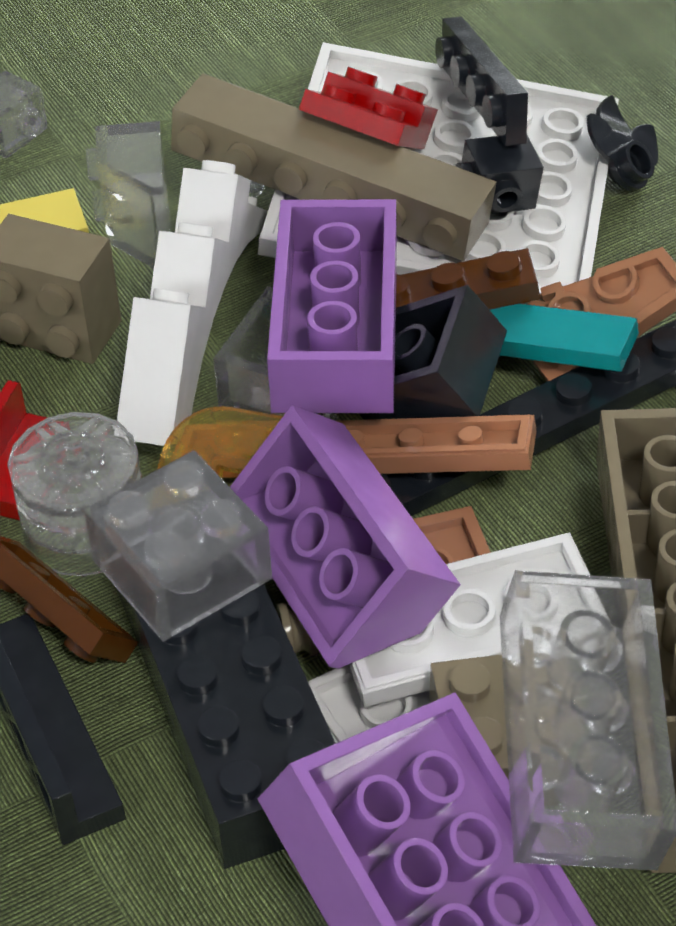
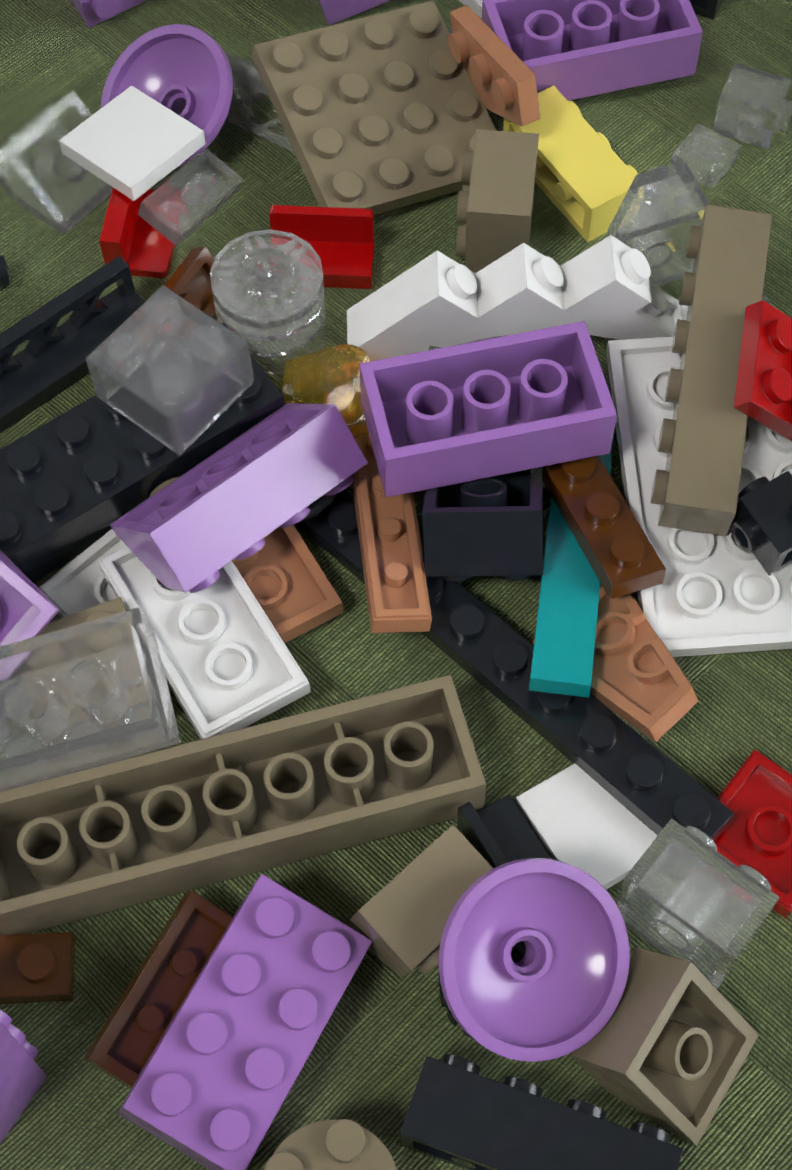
camera: 75 degrees right, 15 degrees up
none -> clear plate [659,123,741,208]

